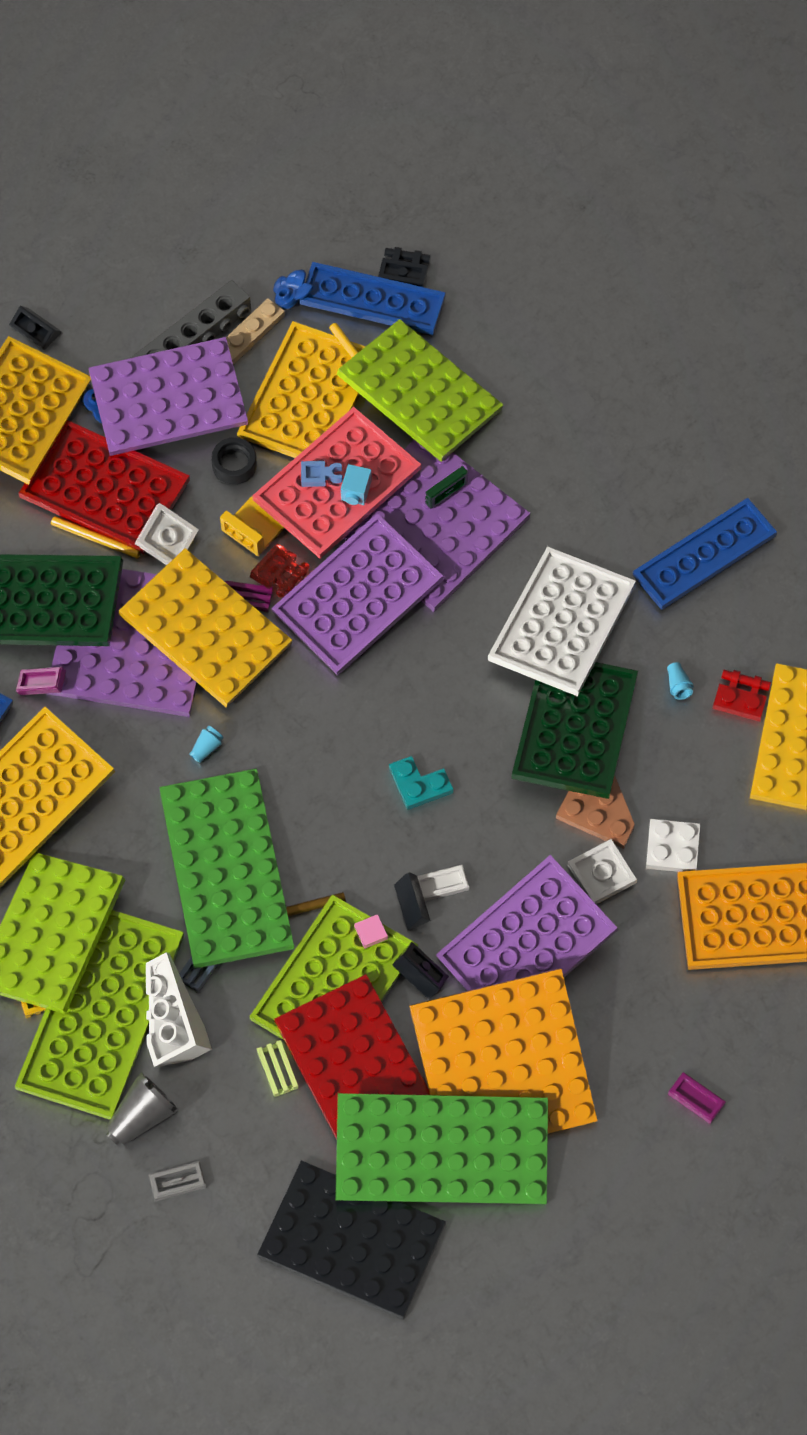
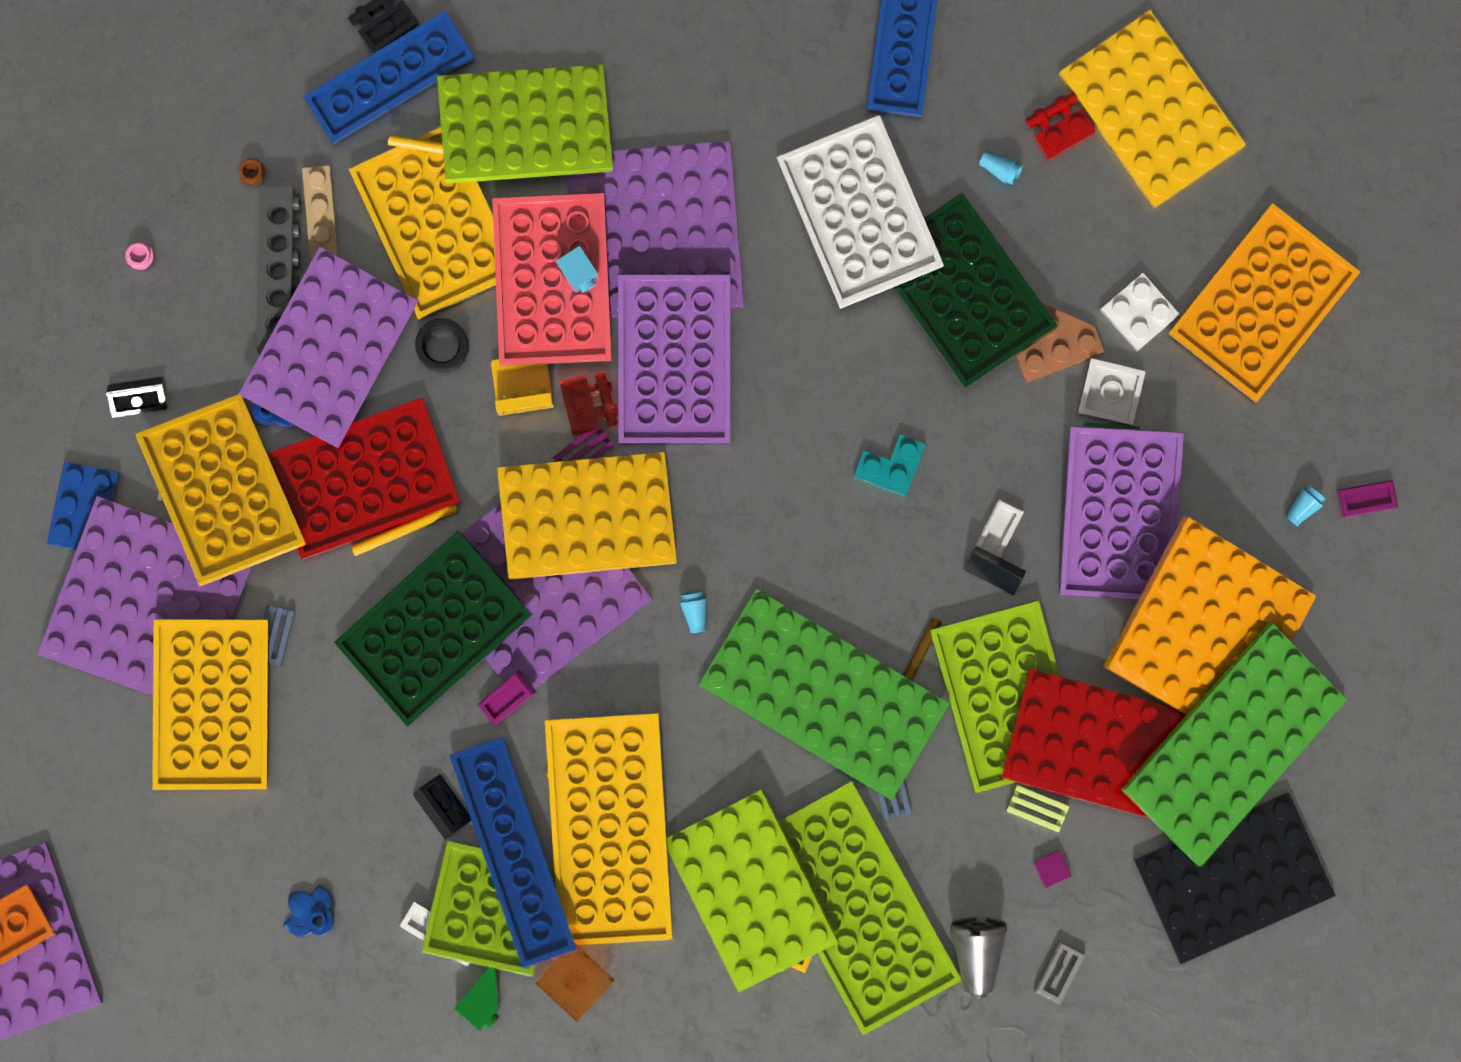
camera: 45 degrees left, 20 degrees up
white plate [135,503,199,565] -> none
white wedge [146,952,212,1067] -> none
blue plate [273,269,313,309] -> none
medium blue plate [301,461,342,487] -> none
bright pink tile [354,914,388,949] -> none
black slope [393,942,449,999] -> none
dark green tile [425,466,468,509] -> none
none -> bright pink plate [125,242,154,270]
none -> dark orange plate [238,158,266,185]
none -> magenta tile [1033,851,1071,888]
none -> medium azure cone [1285,485,1325,527]

